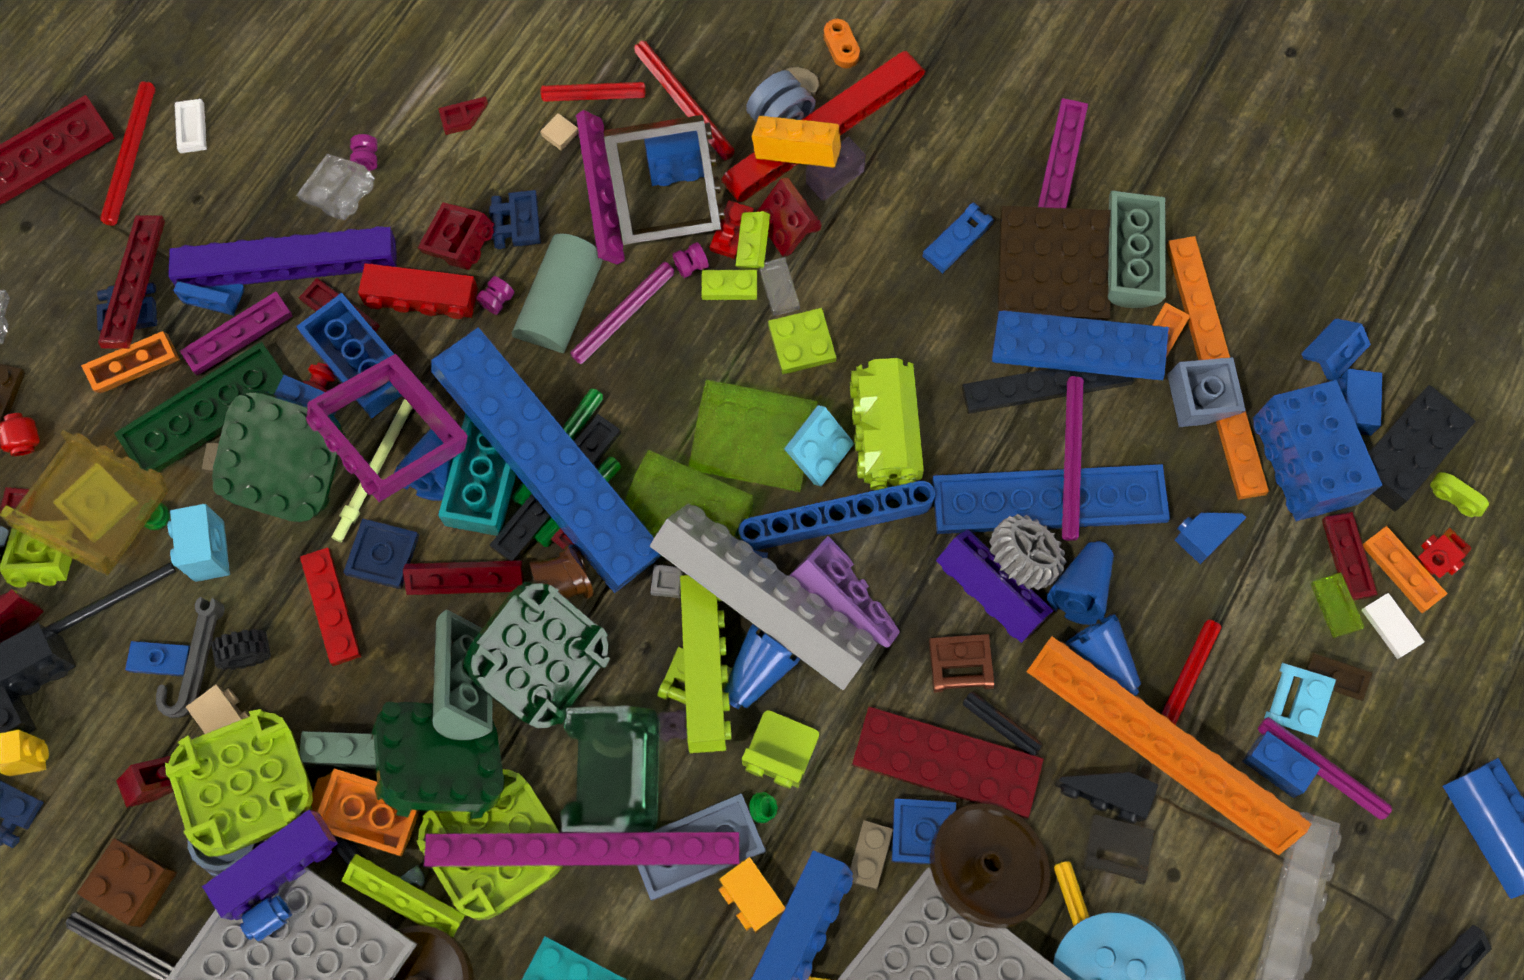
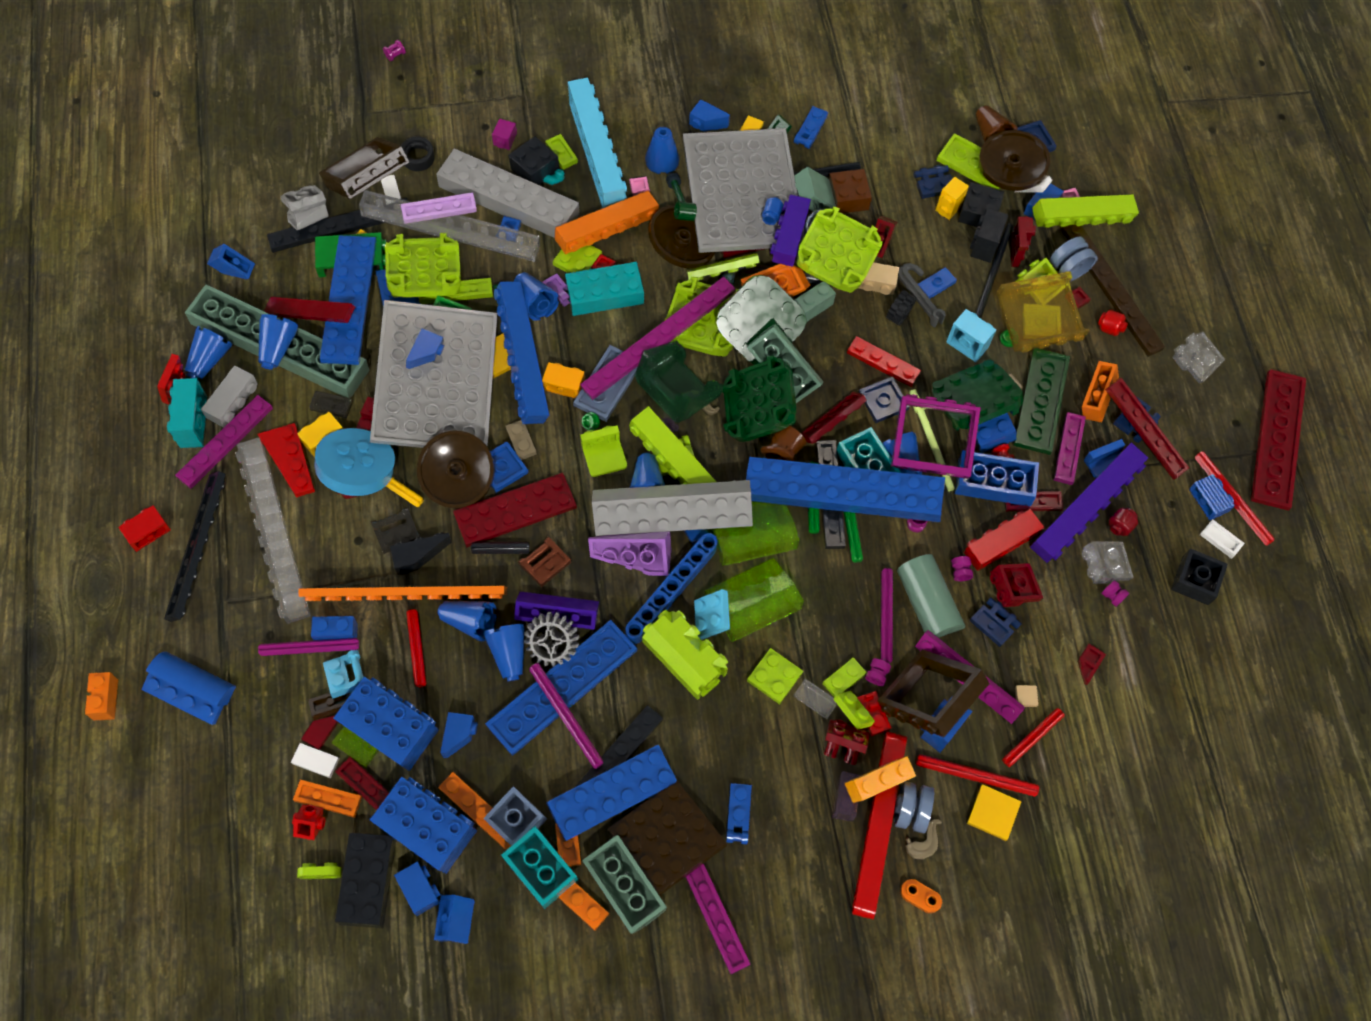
camera: 135 degrees right, 5 degrees down
none -> dark red tile [301,715,339,750]
none -> blue brick [333,677,439,771]
none -> teal brick [501,826,578,909]
none -> sand green brick [794,167,836,212]
none -> yellow tile [967,784,1021,841]
none -> dark red head [1109,508,1138,536]
none -> black brick [1171,548,1228,605]
none -> blue brick [1189,474,1235,521]

